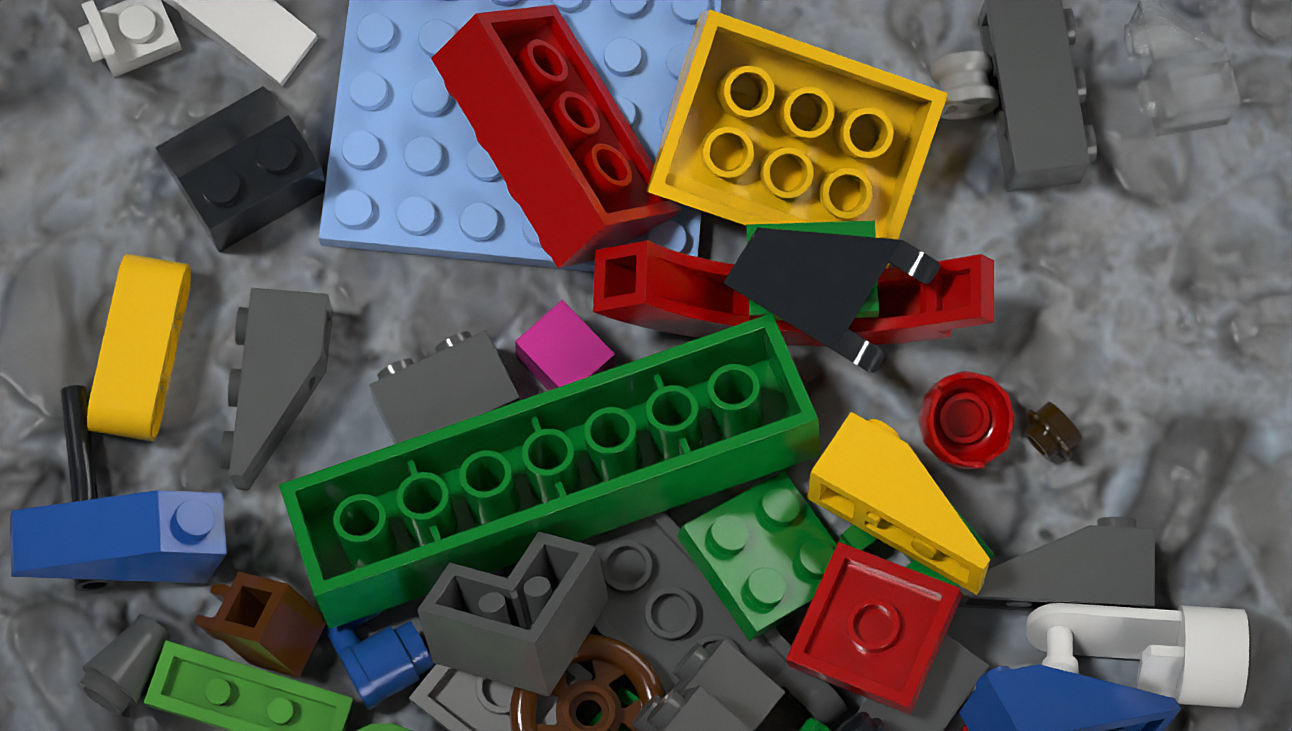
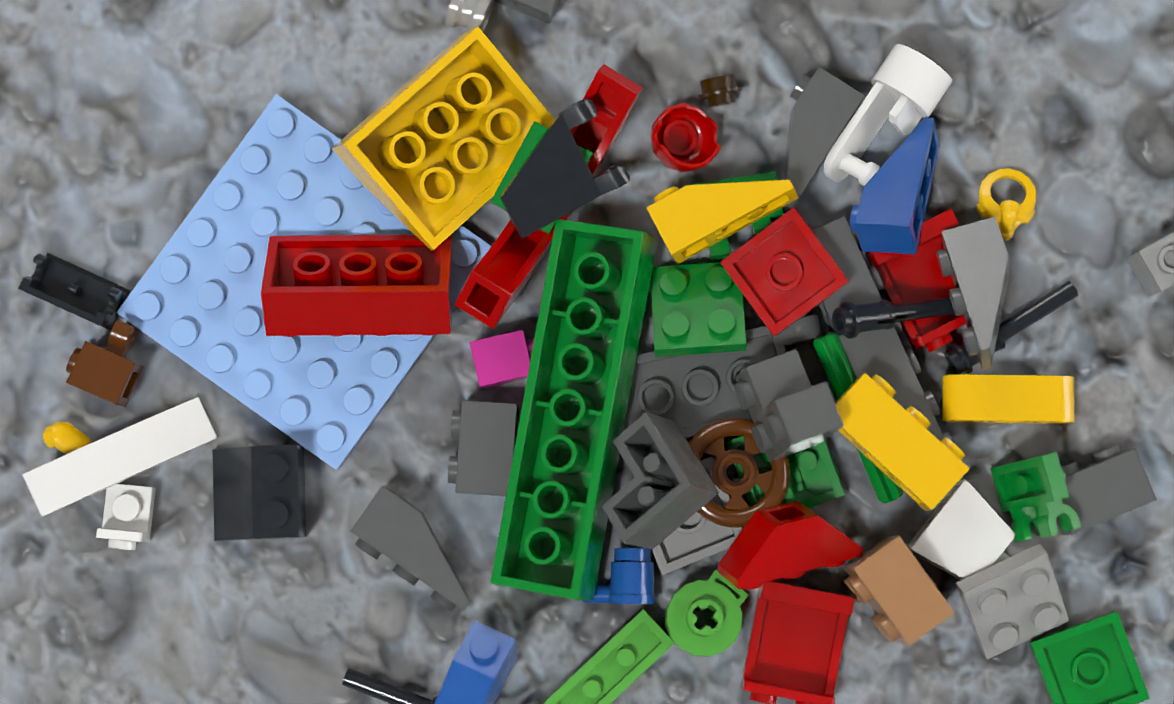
camera: 55 degrees left, 10 degrees up
yellow beam [87,253,191,442] -> none
reddish brown brick [194,571,326,678] -> none

